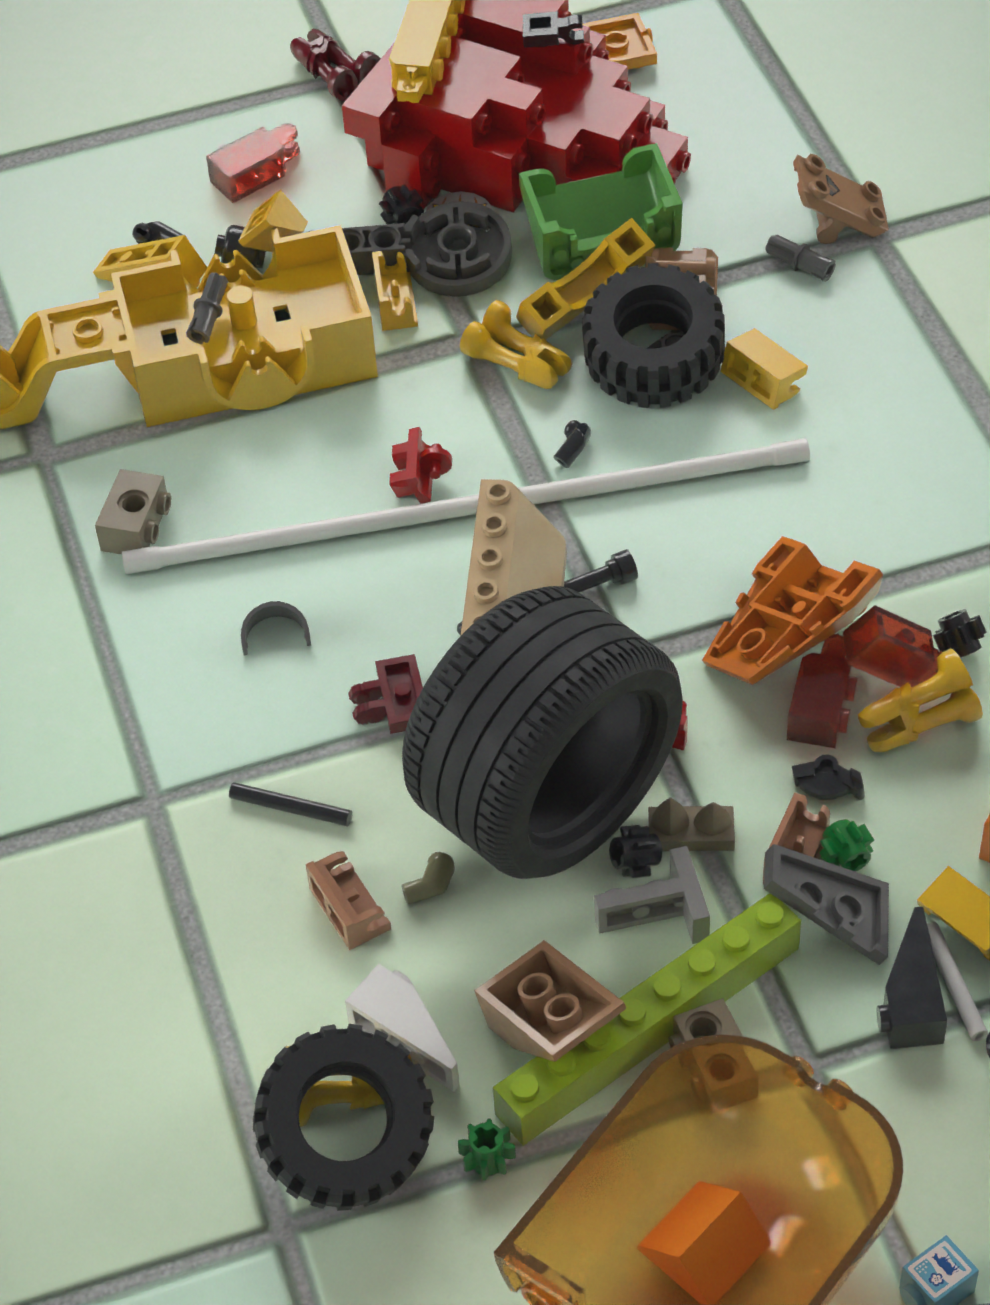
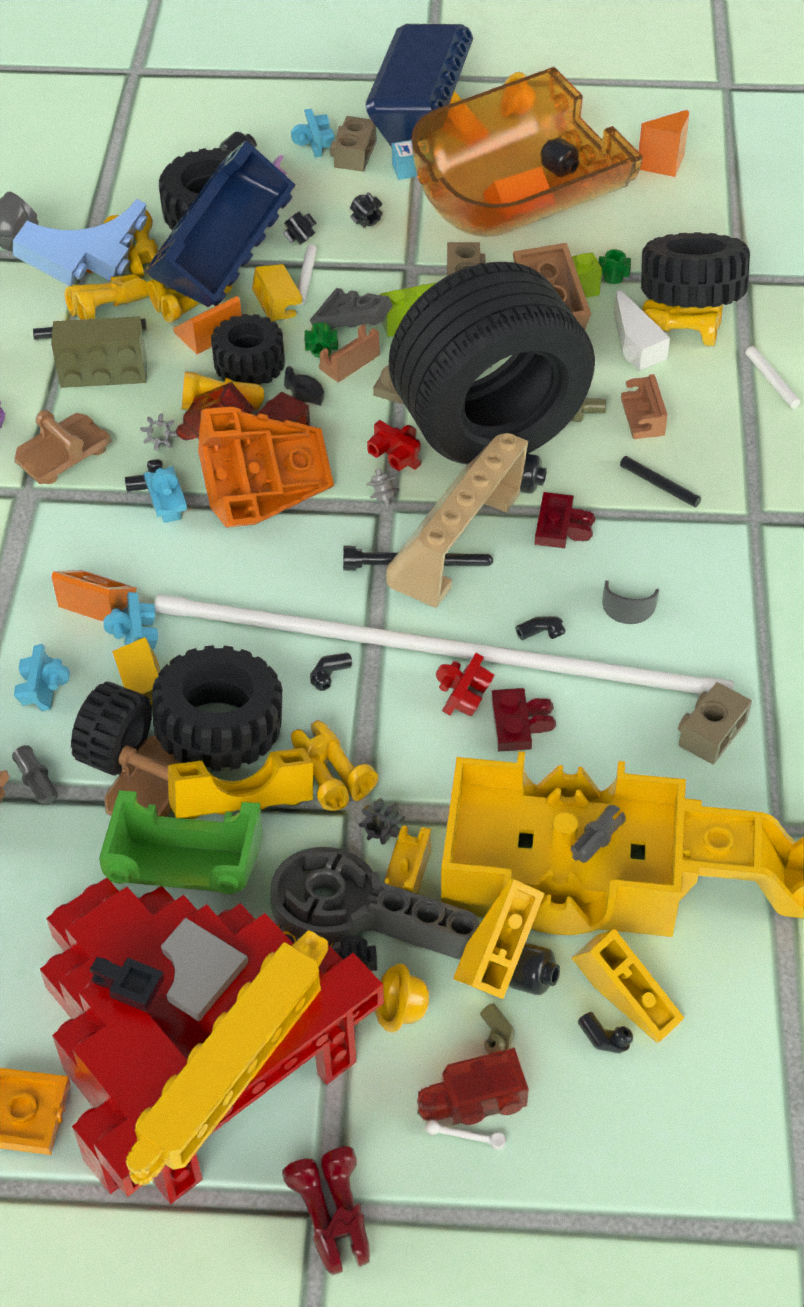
camera: 160 degrees left, 0 degrees up
black slope [876,907,947,1049] -> none
none -> medium azure hips [14,644,70,711]
none -> orange slope [51,570,137,621]
none -> black tyre [71,681,152,776]
none -> medium azure hips [103,592,158,649]
none -> black arm [125,459,165,492]
none -> medium azure hips [144,466,187,523]
none -> light grey tile [161,918,248,1021]
none -> black tyre [211,314,285,386]
none -> black gear [350,192,383,228]
none -> black gear [359,798,405,845]
none -> yellow hat [375,963,429,1033]
none -> olive arm [480,1003,515,1058]
none -> dark red hinge [491,688,556,752]
none -> black arm [515,616,566,640]
none -> white bar [745,346,801,409]

